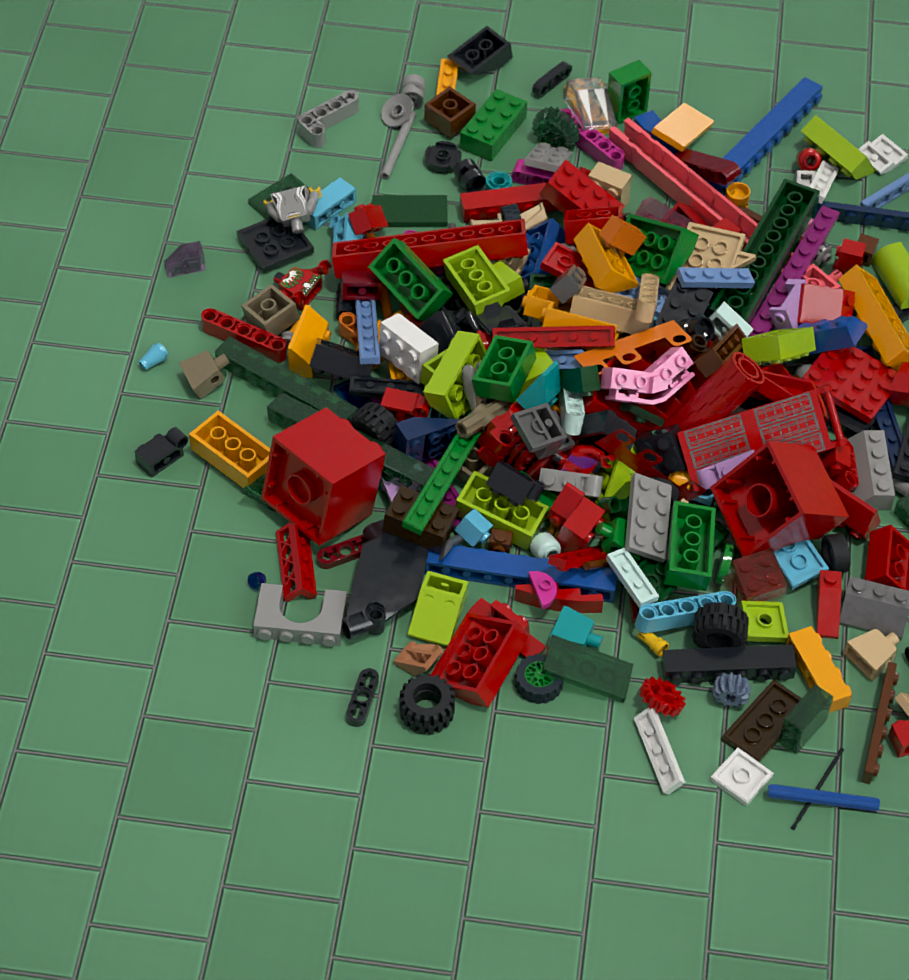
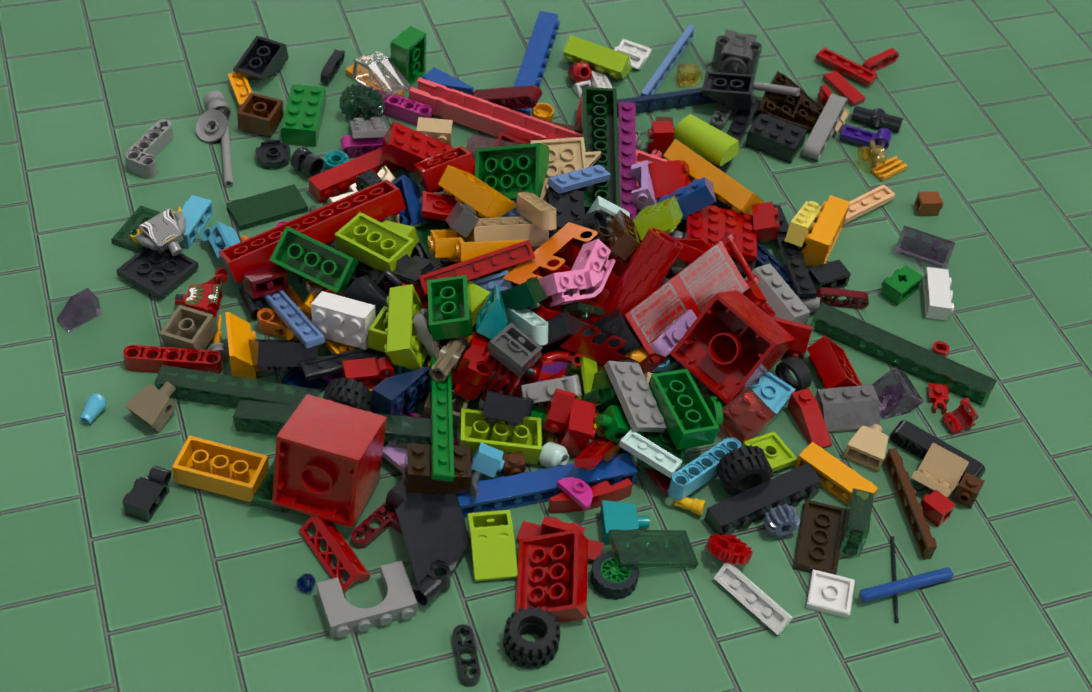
camera: 30 degrees left, 5 degrees down
red brick [348,203,388,235] -> none
nougat slope [393,641,443,677] -> none
orange brick [599,215,647,256] -> none
light orange tile [651,103,714,152] -> none

